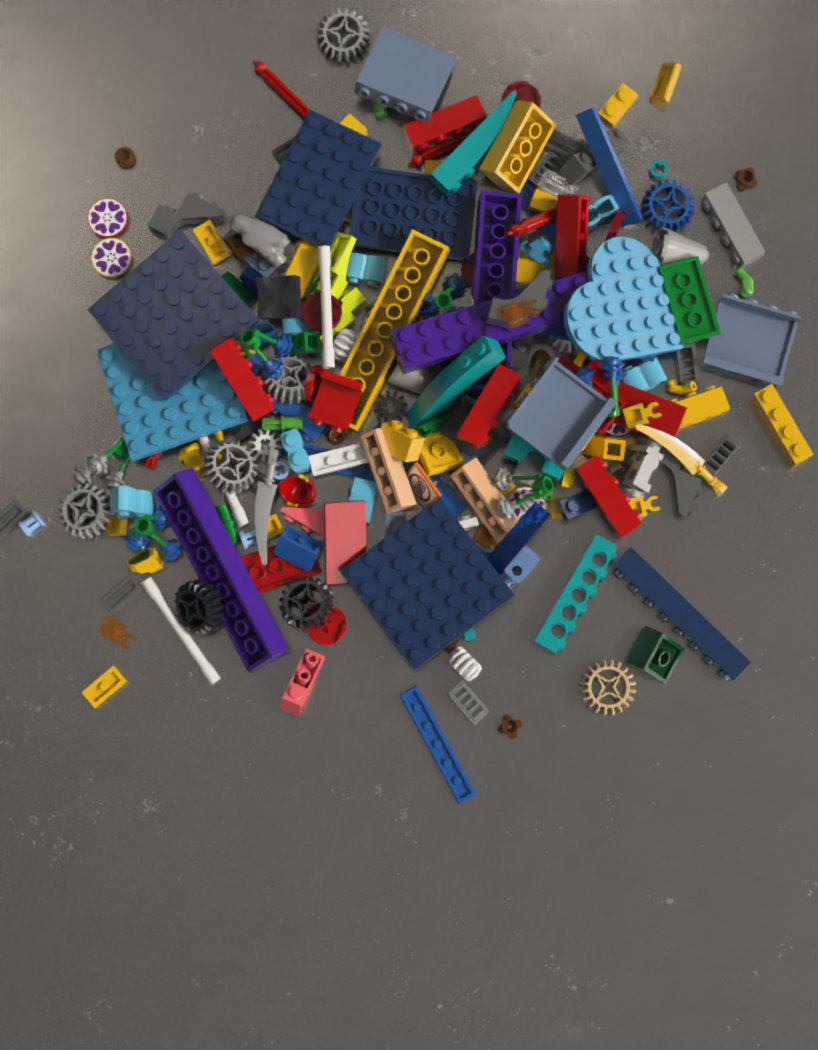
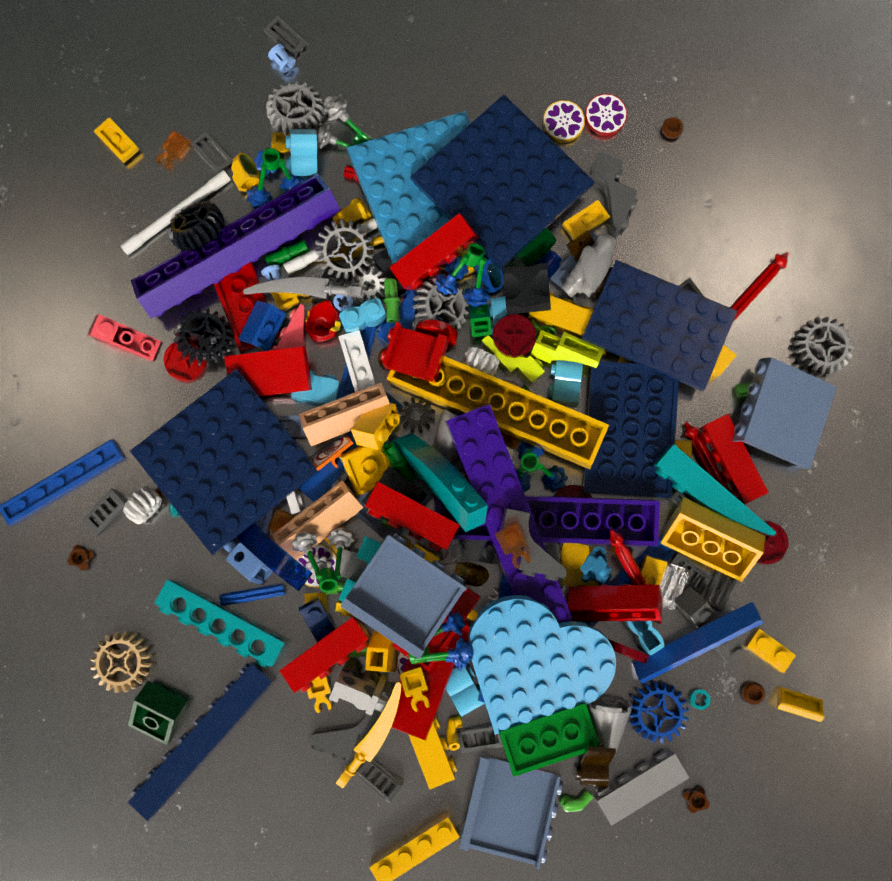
camera: 90 degrees right, 0 degrees up
white piece [318,246,335,369] -> none
none -> blue axle [219,583,285,606]
none -> dark brown door [575,743,616,787]
none -> reddish brown plate [742,682,765,705]

